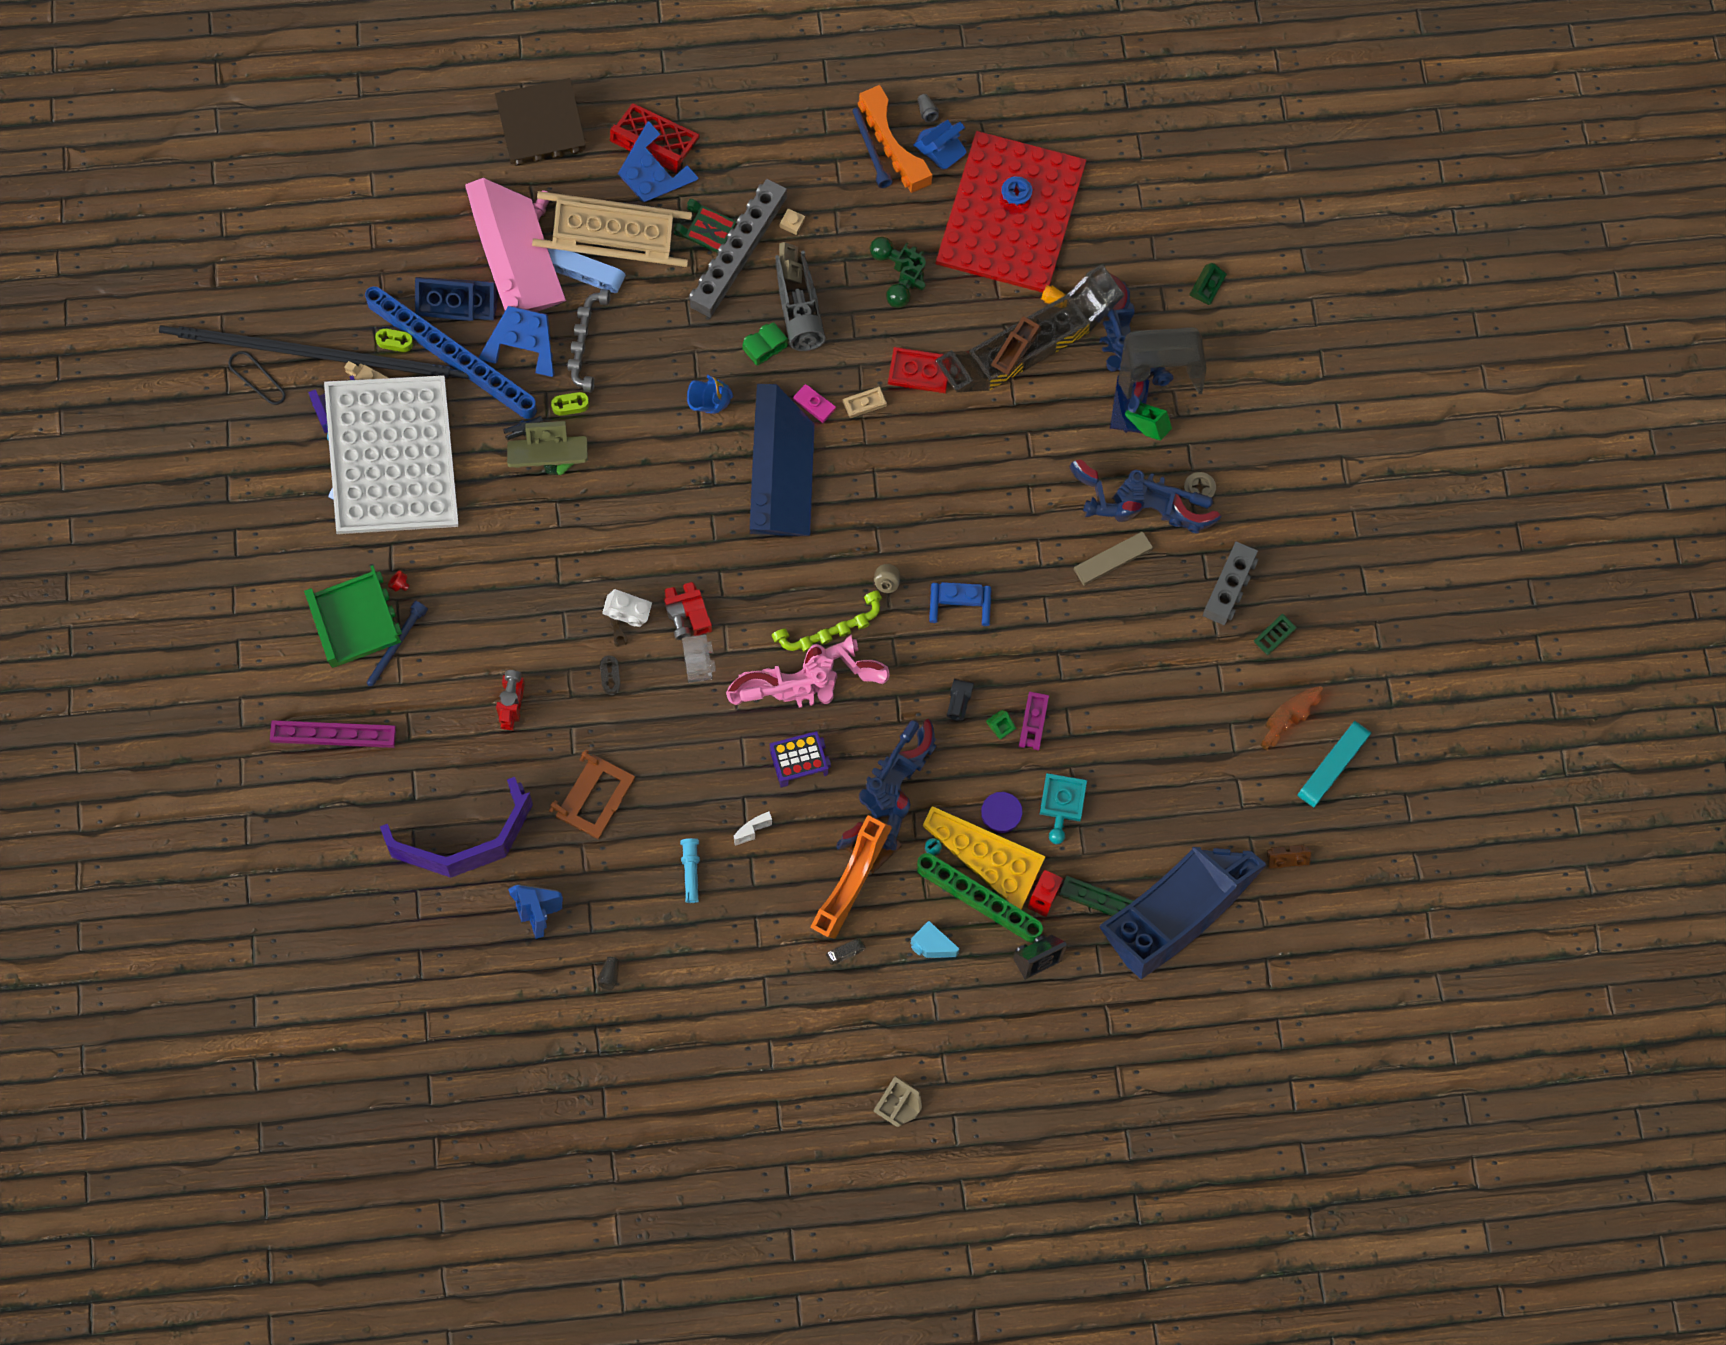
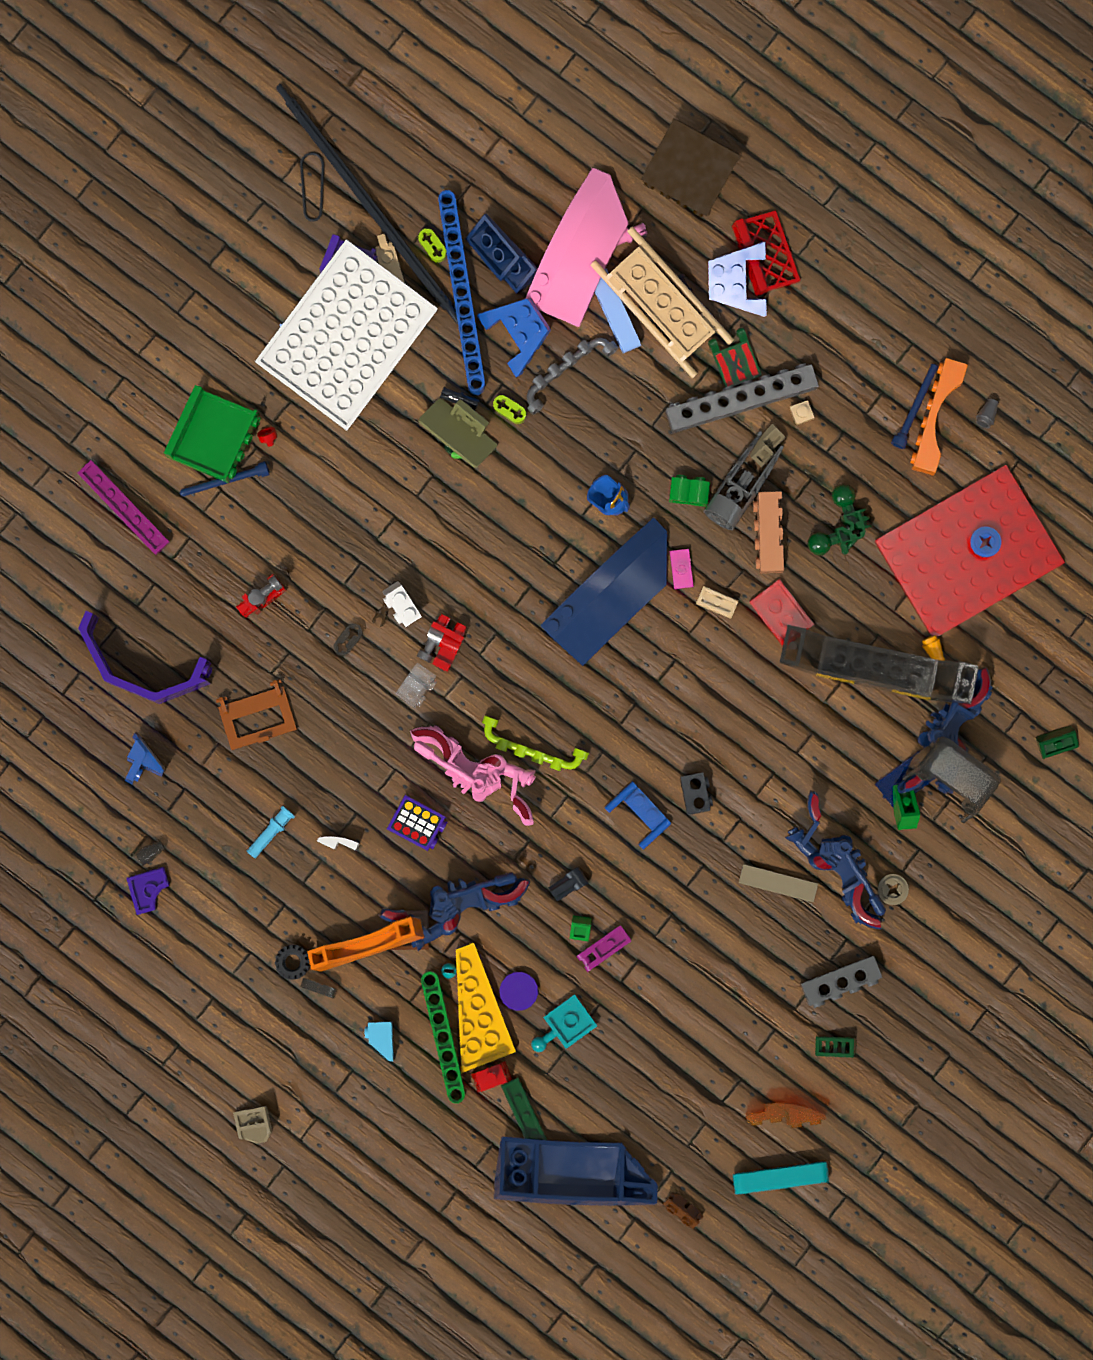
camera: 50 degrees right, 15 degrees up
dark tan head [874,564,900,594] -> none
blue piece [913,120,966,170] -> none
reddish brown slope [991,316,1042,375] -> none
black slope [1013,934,1067,980] -> none
none -> dark purple tile [126,867,169,915]
none -> black tyre [275,945,310,980]
none -> black brick [680,773,713,816]
none -> nougat wedge [753,492,784,574]

